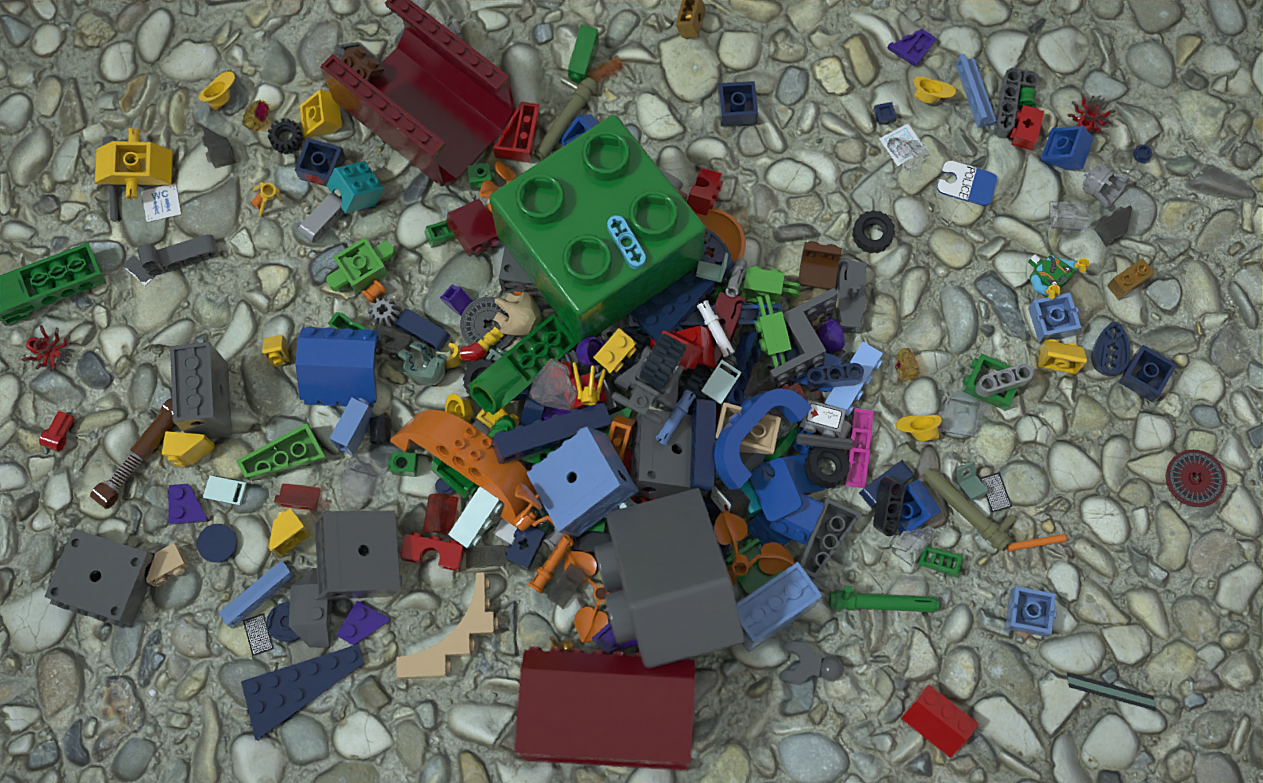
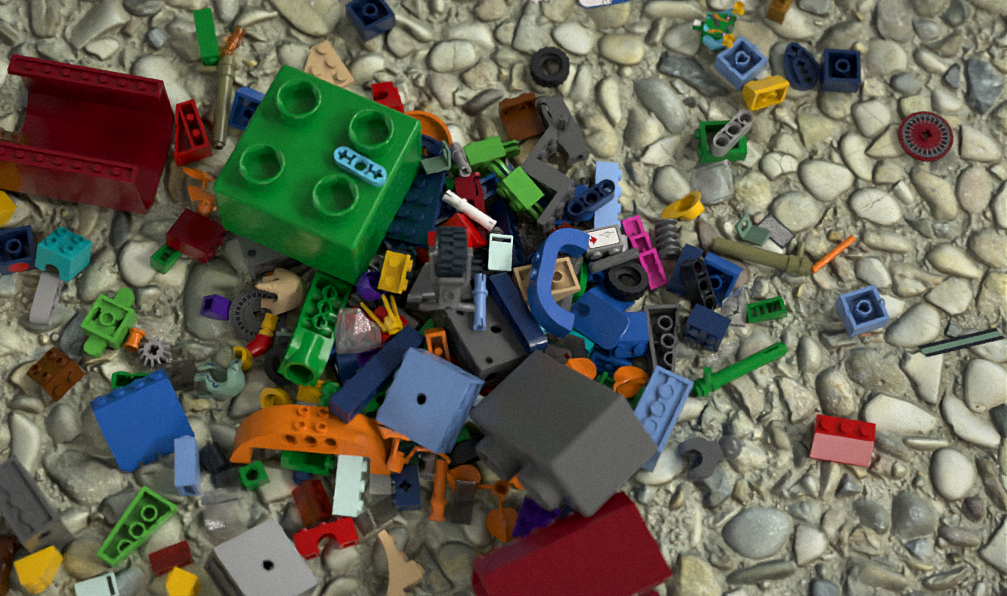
camera: 35 degrees left, 5 degrees down
yellow slope [262,335,290,366] -> none
dark blue beam [395,308,451,352] -> none
green brick [467,163,495,190] -> none
dark purple hair [816,317,845,353] -> none
clear yellow rock [894,348,920,382] -> none
none -> reddish brown bracket [26,347,85,402]
none -> tan plate [304,40,355,89]
none -> dark grey piece [654,218,681,260]
none -> dark blue brick [682,303,732,353]
none -> clear slope [701,342,739,372]

